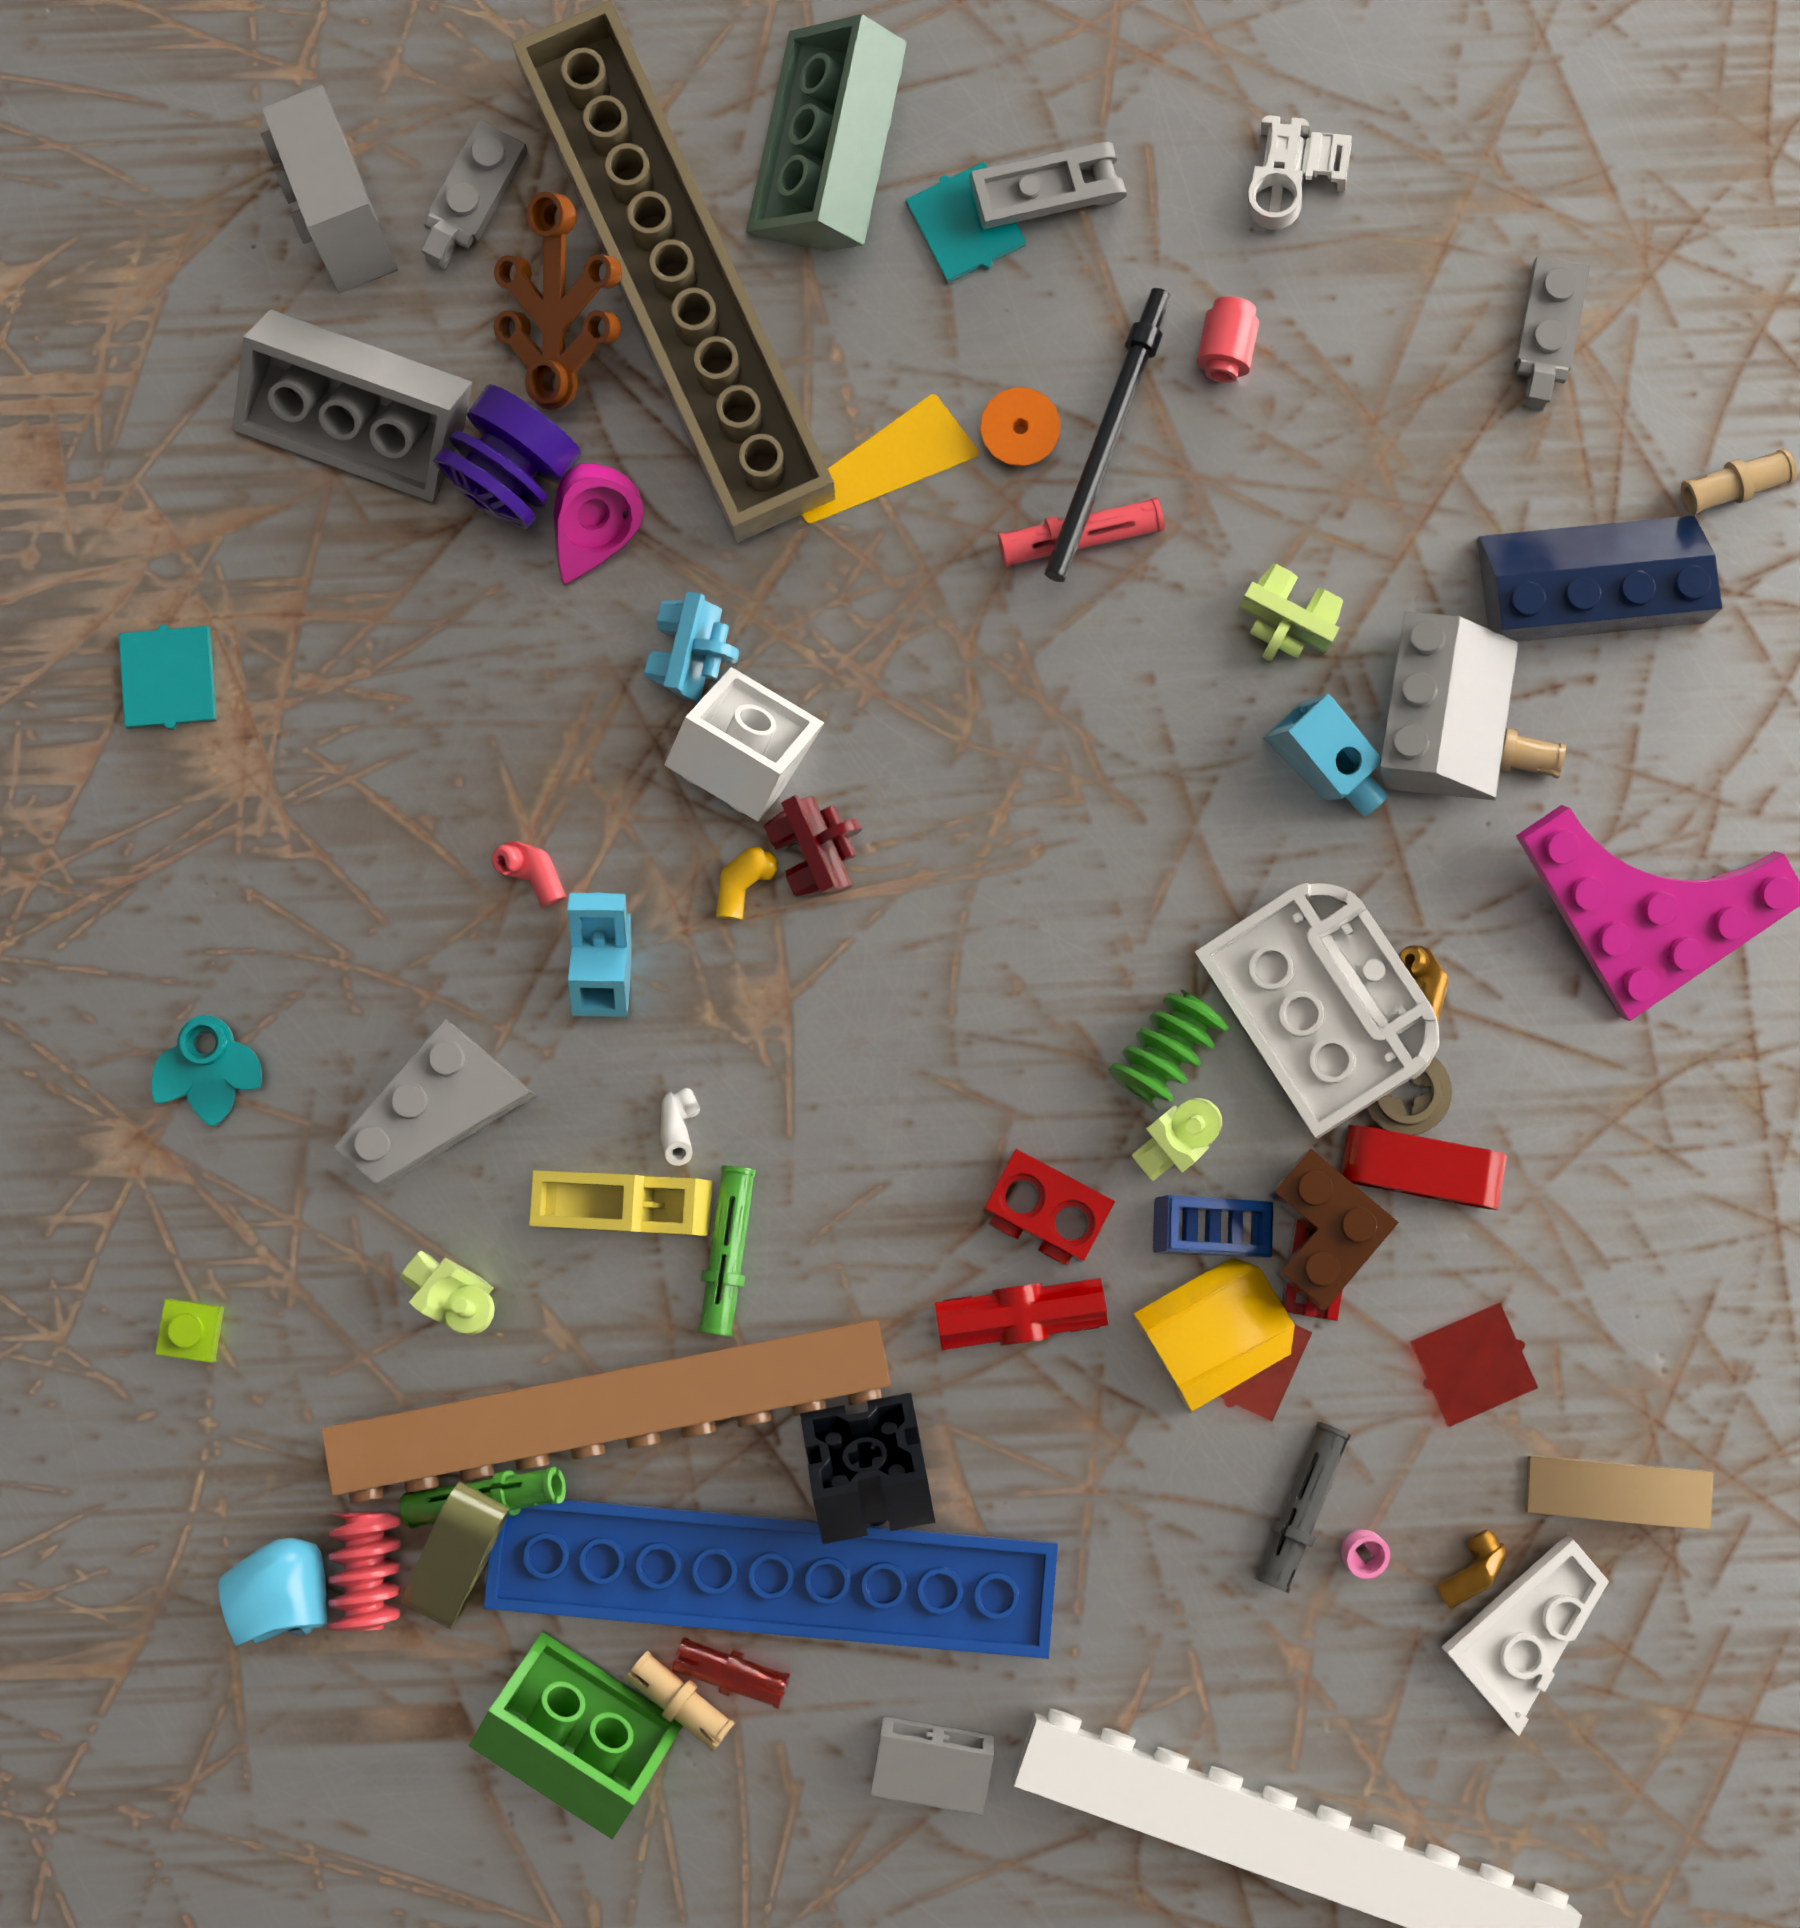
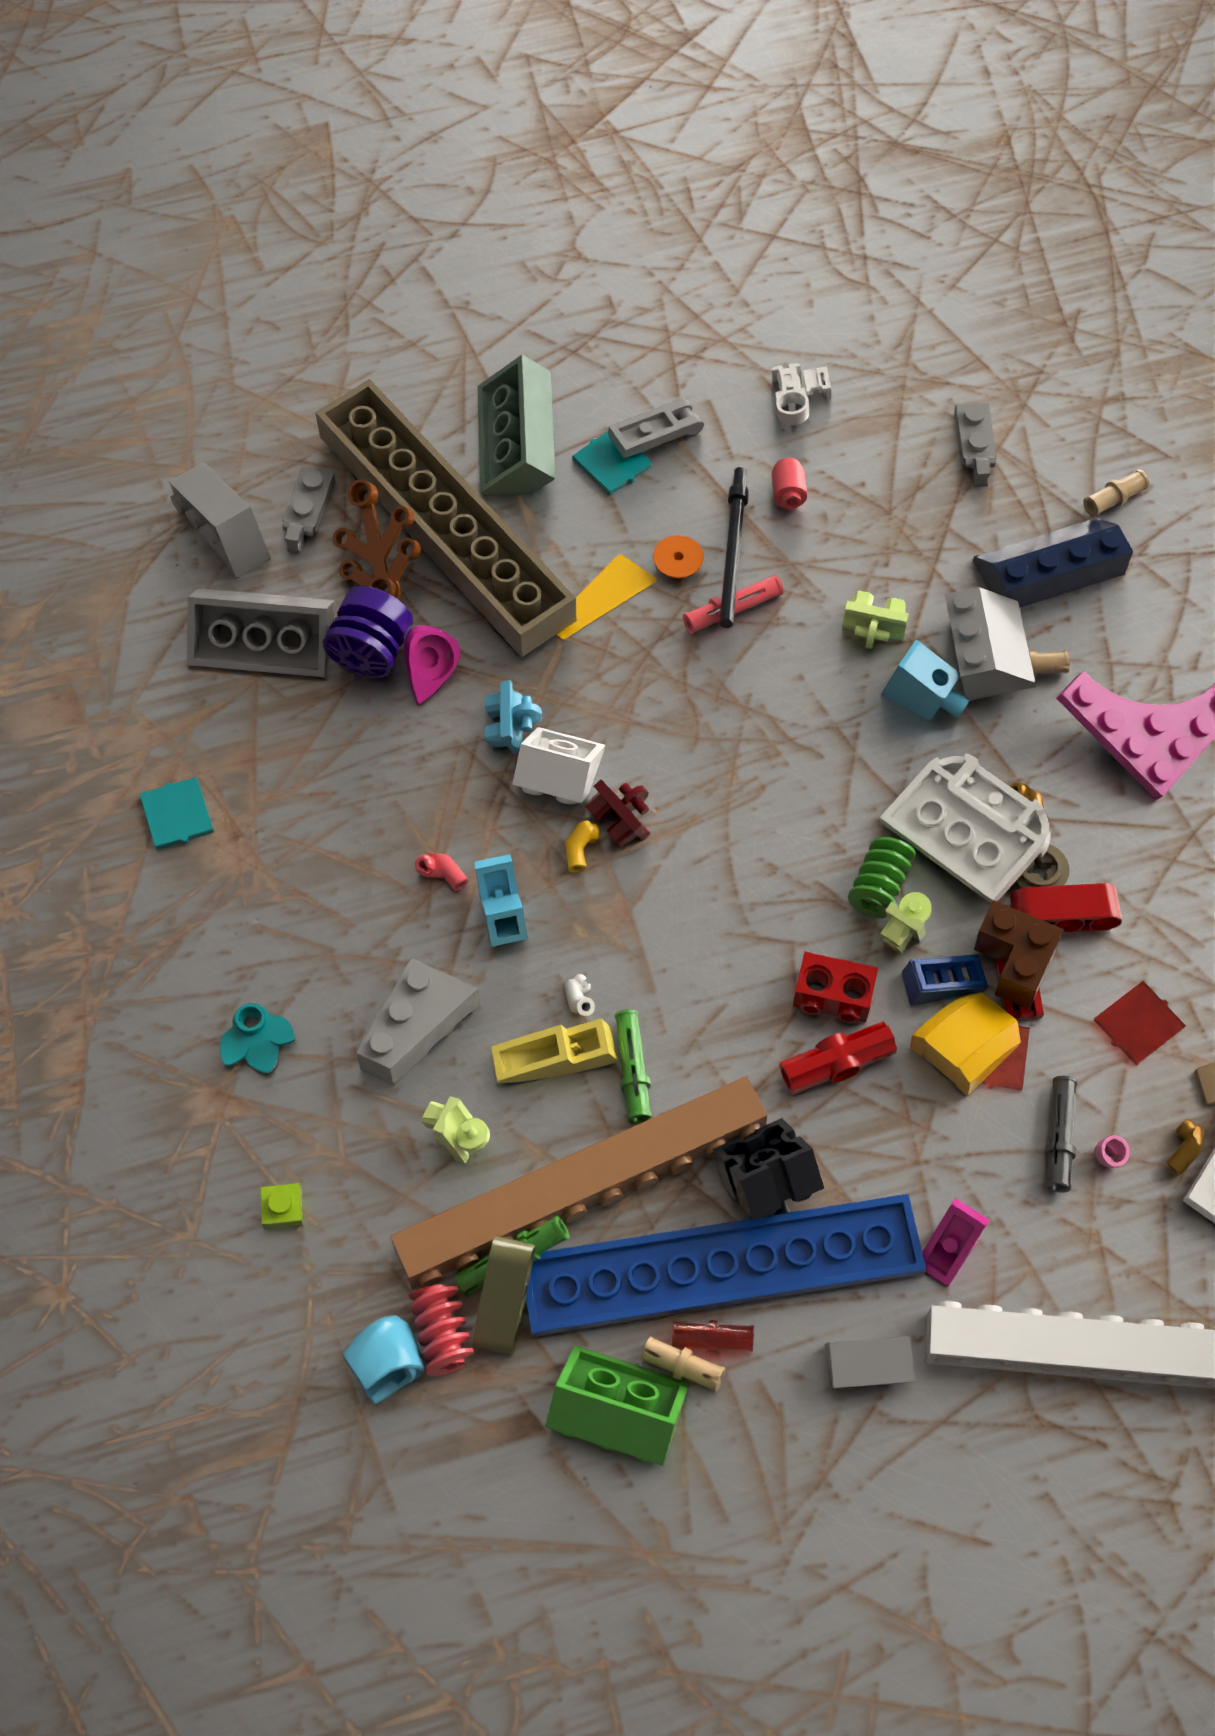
camera: 15 degrees left, 20 degrees down
none -> dark pink slope [922,1198,990,1287]

